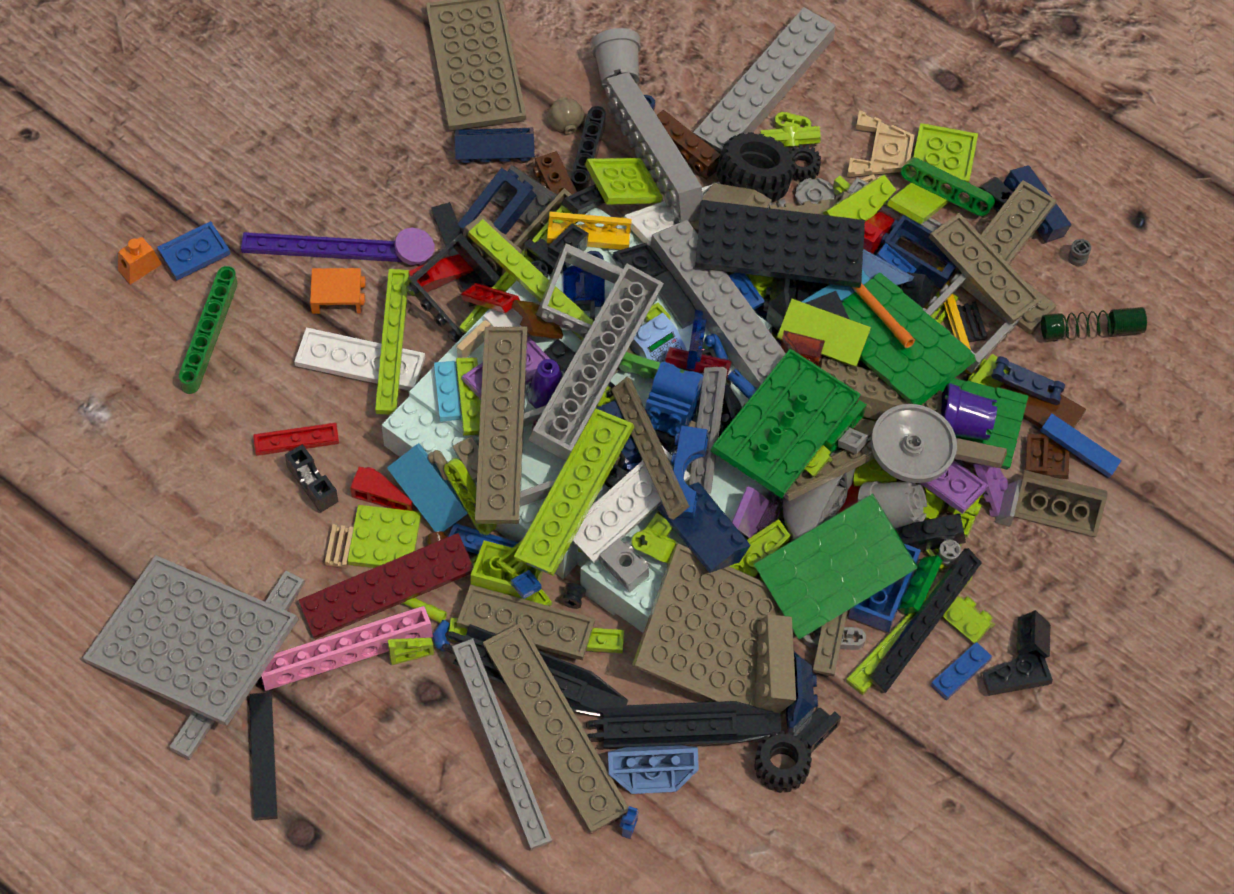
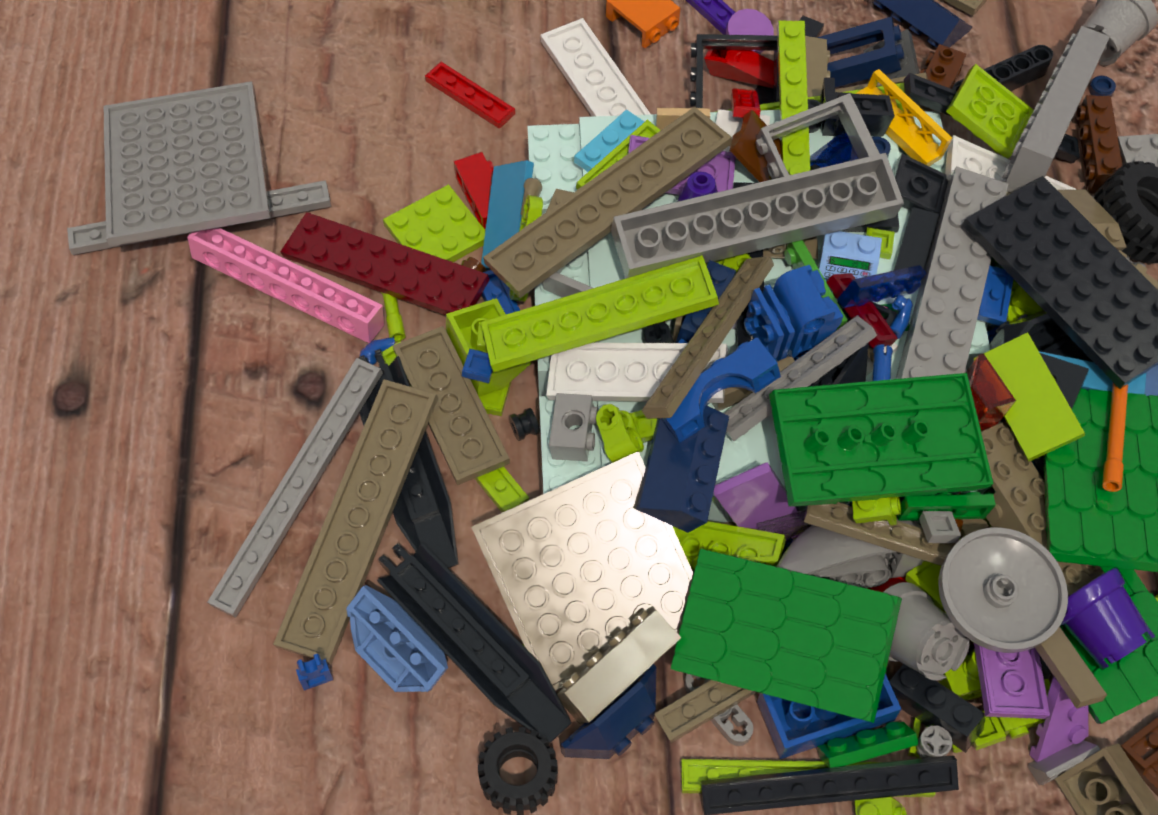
camera: 50 degrees right, 0 degrees up
black tile [249,692,278,821] -> none
black arch [285,444,338,513] -> none
tan tile [325,524,354,568] -> none
lime plate [375,269,409,415] -> none
lime wing [387,638,434,665] -> none
dark tan plant [547,97,584,135] -> none
black panel [793,708,841,753] -> none

